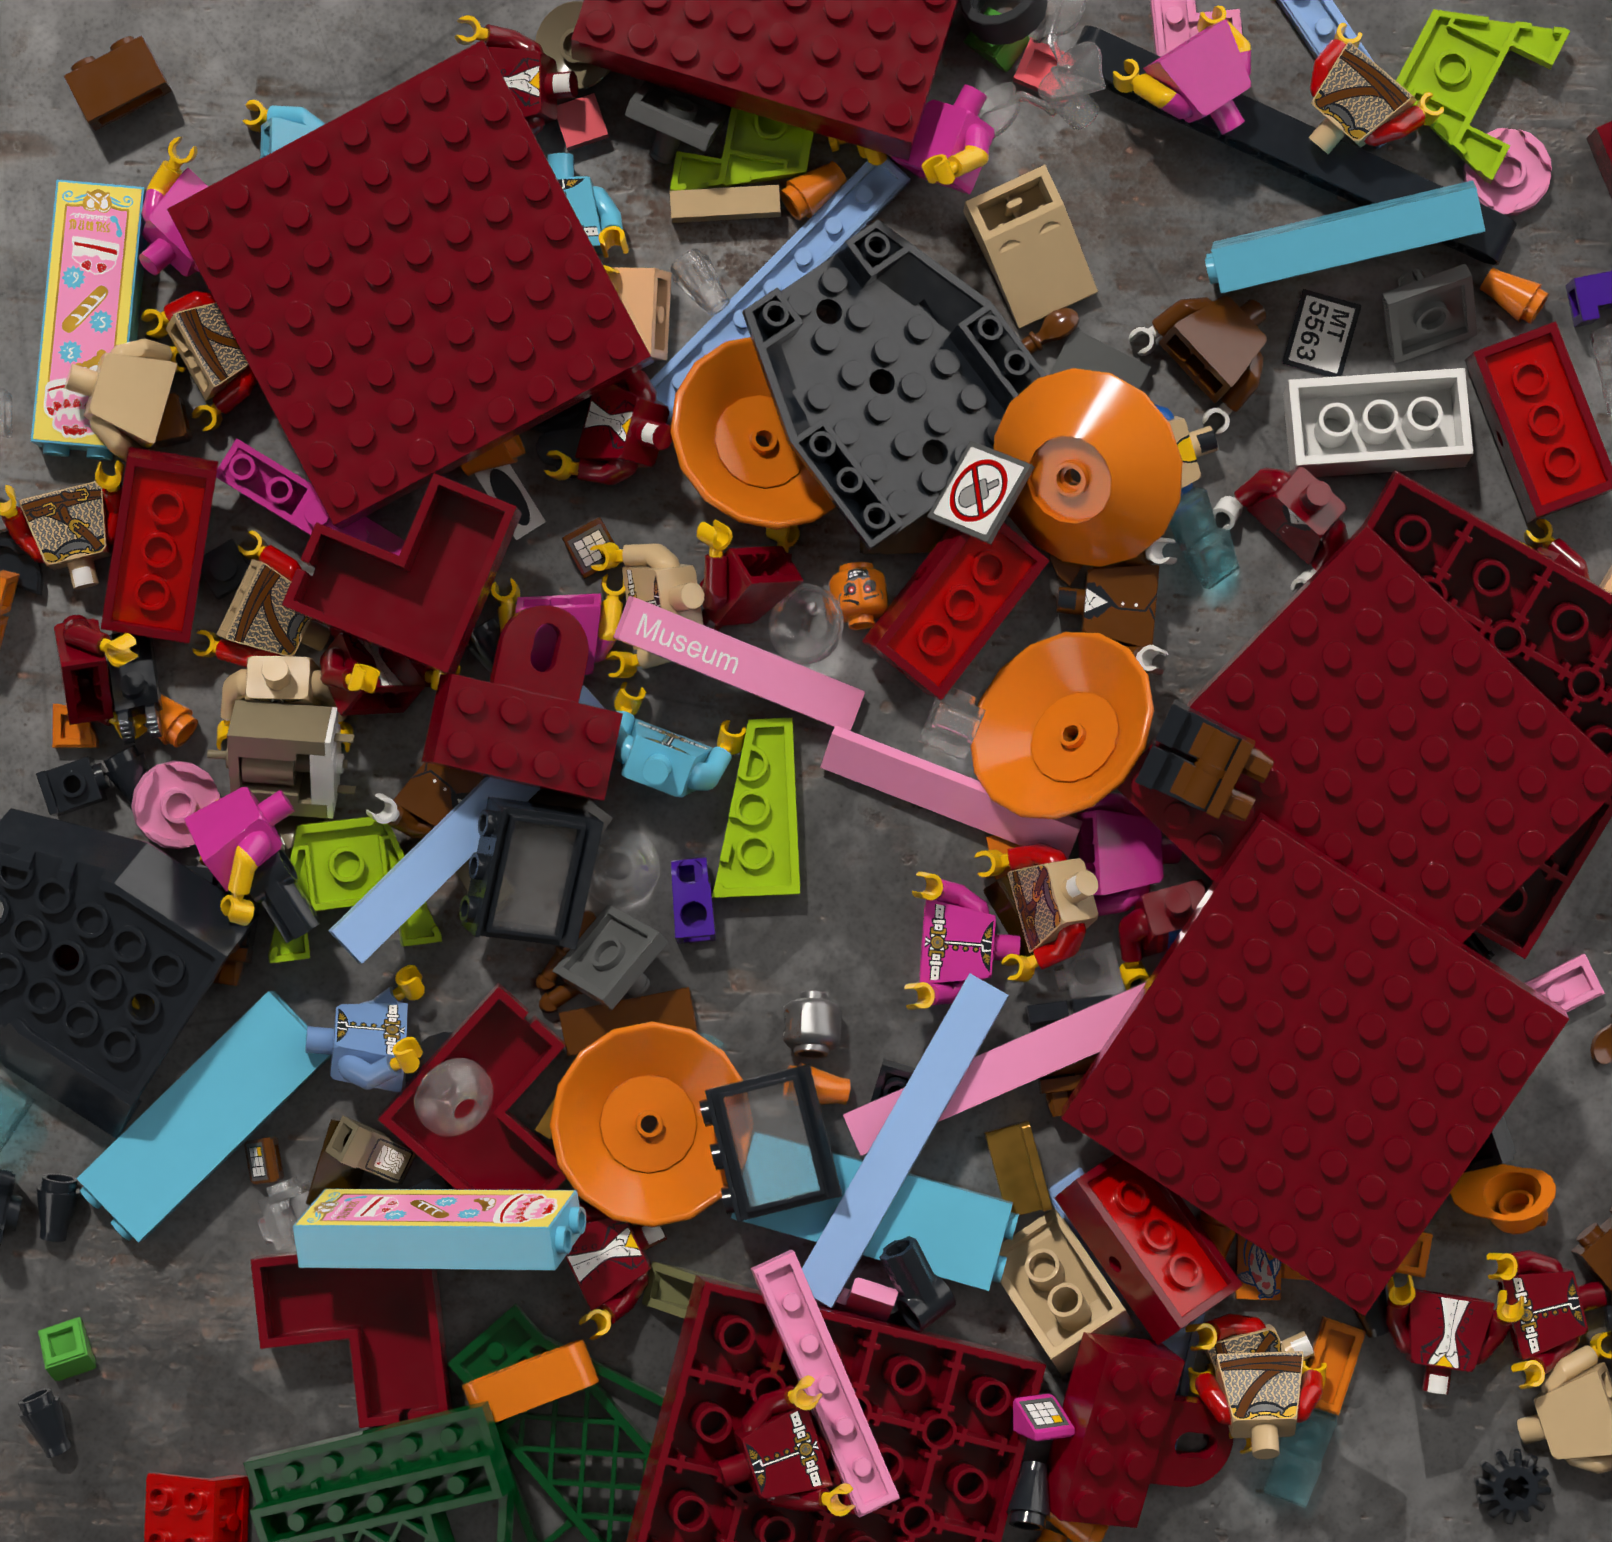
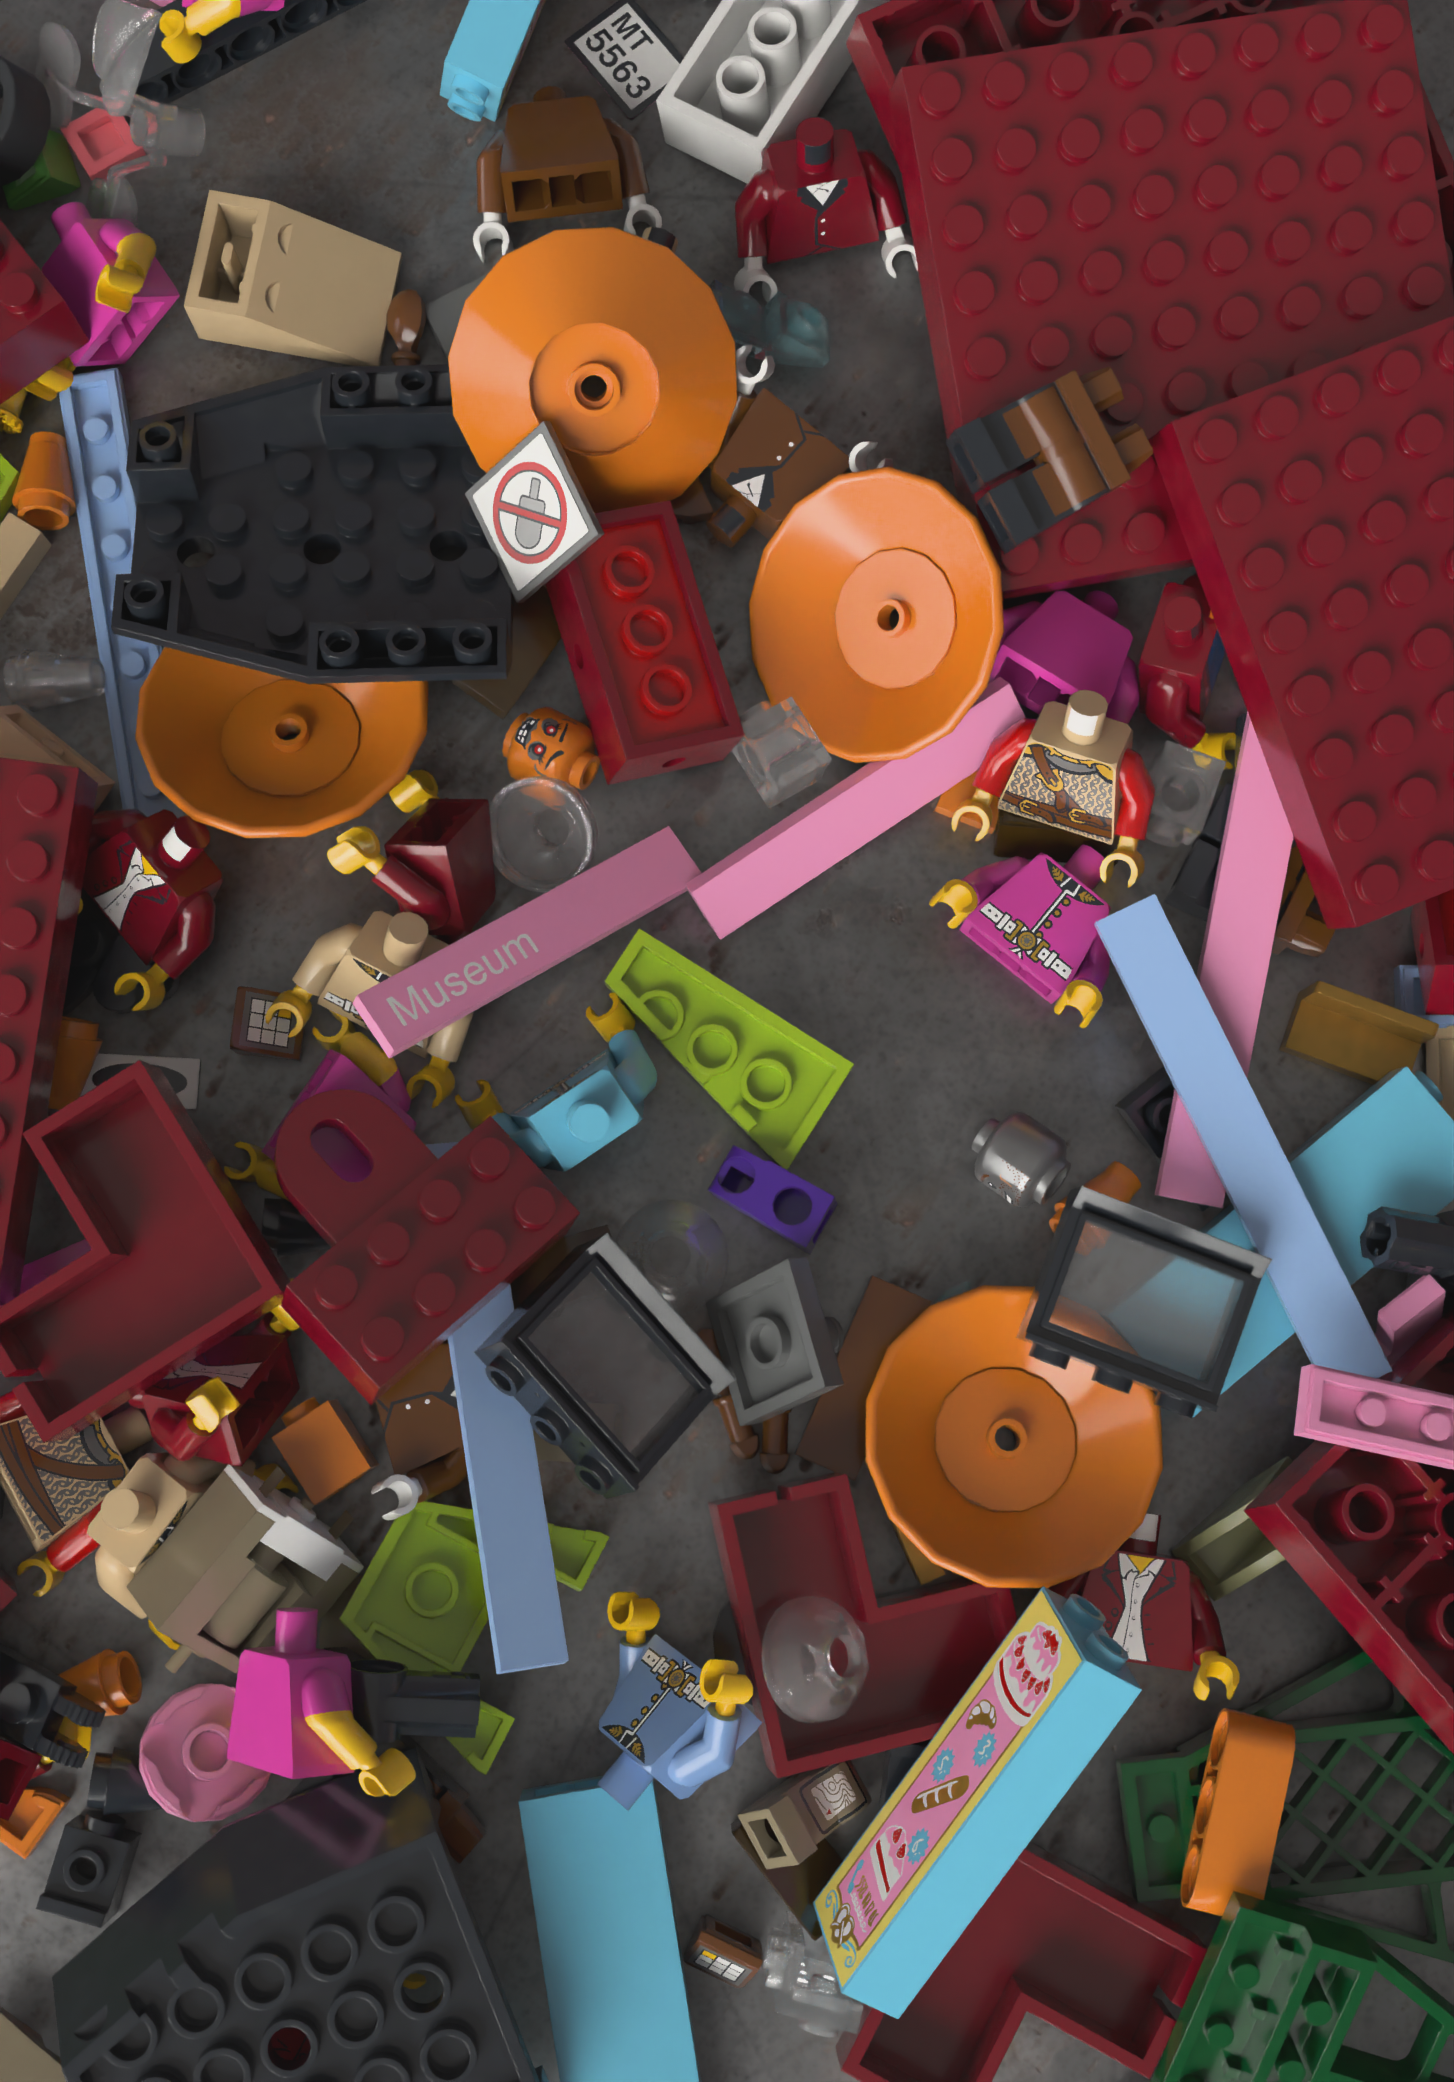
camera: 60 degrees left, 5 degrees down
none -> orange brick [271,1396,379,1505]

